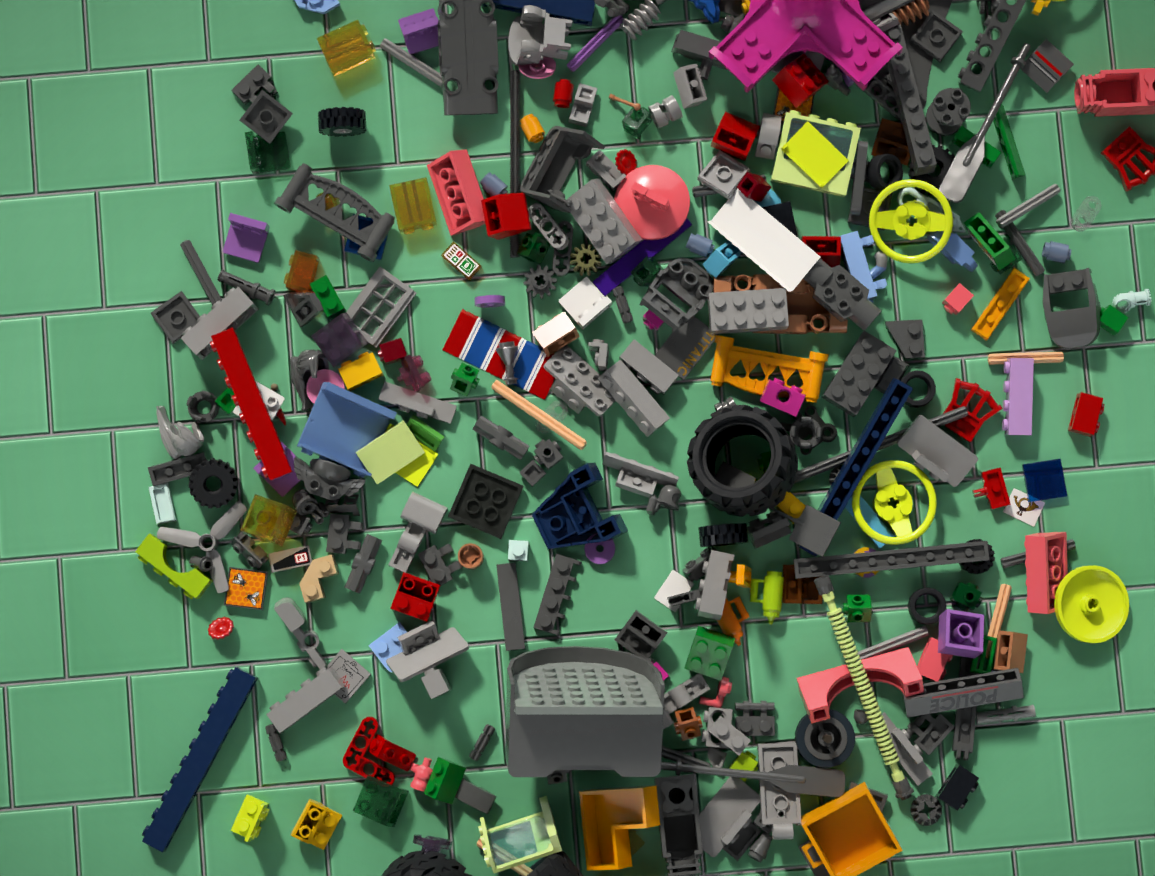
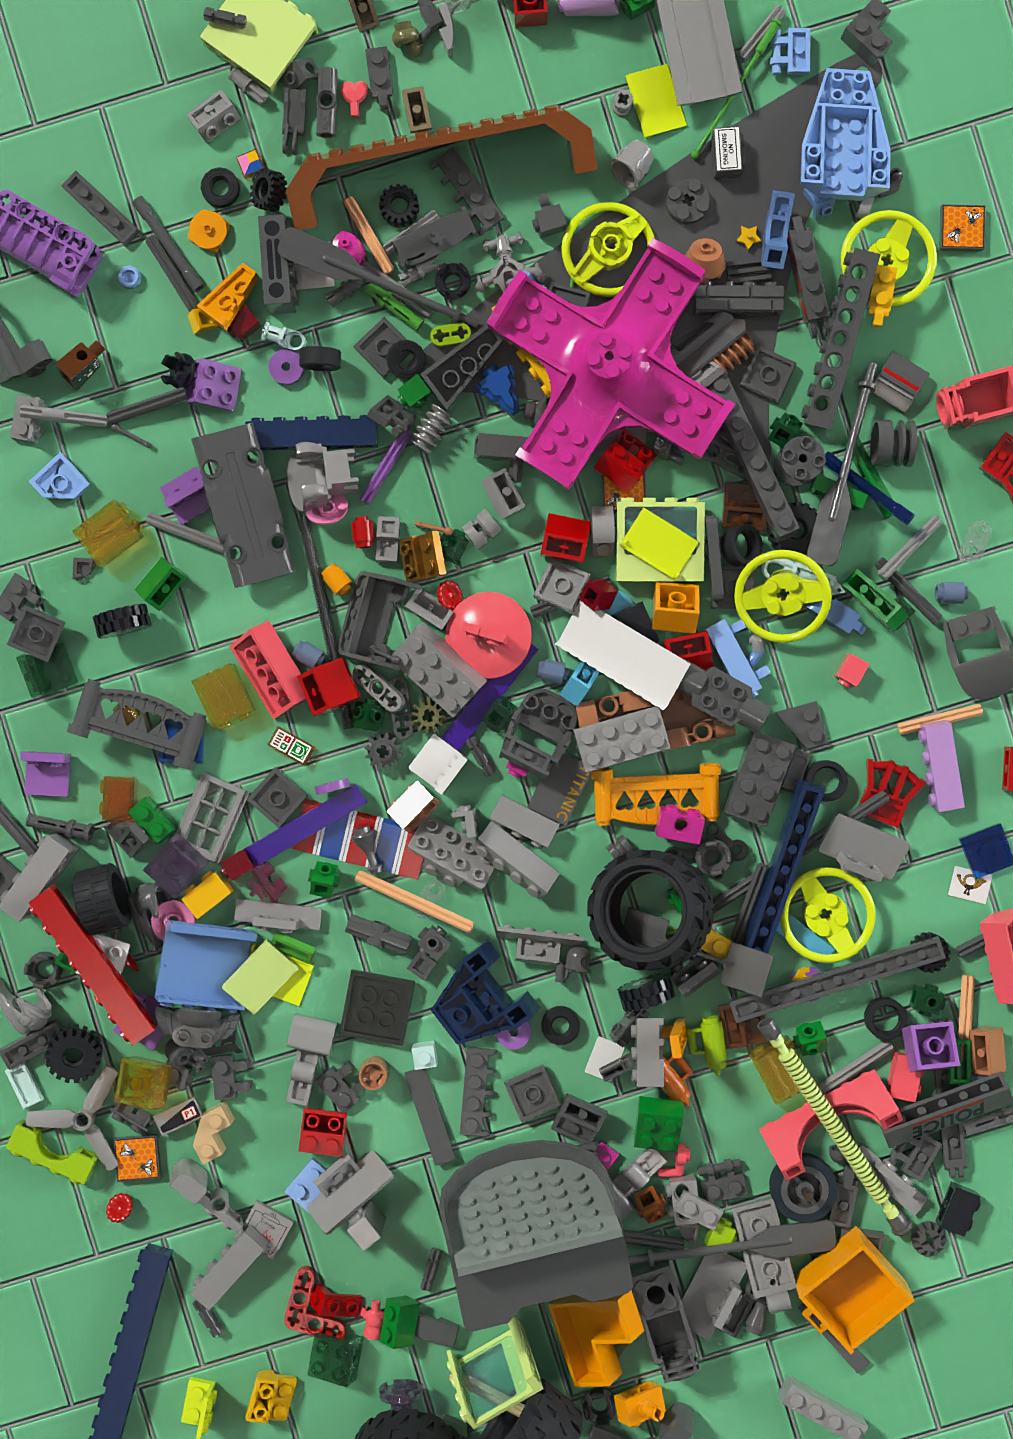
camera: 10 degrees left, 5 degrees up
dark grey pin [189,556,213,572] -> none
dark grey piece [345,534,383,594] -> none
light orange tile [971,268,1030,341] -> none
red plate [972,467,1011,510] -> none
none -> black tyre [72,863,131,935]
none -> dark grey tile [73,558,97,580]
none -> green brick [134,557,187,611]
none -> dark purple tile [245,783,368,867]
none -> dark grey plate [246,767,308,828]
none -> pearl gold brick [399,531,446,583]
none -> dark grey plate [504,1064,561,1123]
none -> black tyre [541,1006,580,1045]
none -> light orange brick [652,581,700,634]
none -> dark grey axle [731,863,769,944]
none -> clear yellow brick [749,1035,805,1105]
none -> dark green brick [768,412,803,448]
none -> clear blue piece [825,451,915,525]
none -> dark grey hinge [828,1165,859,1229]
none -> dark grey wheel [870,419,918,467]

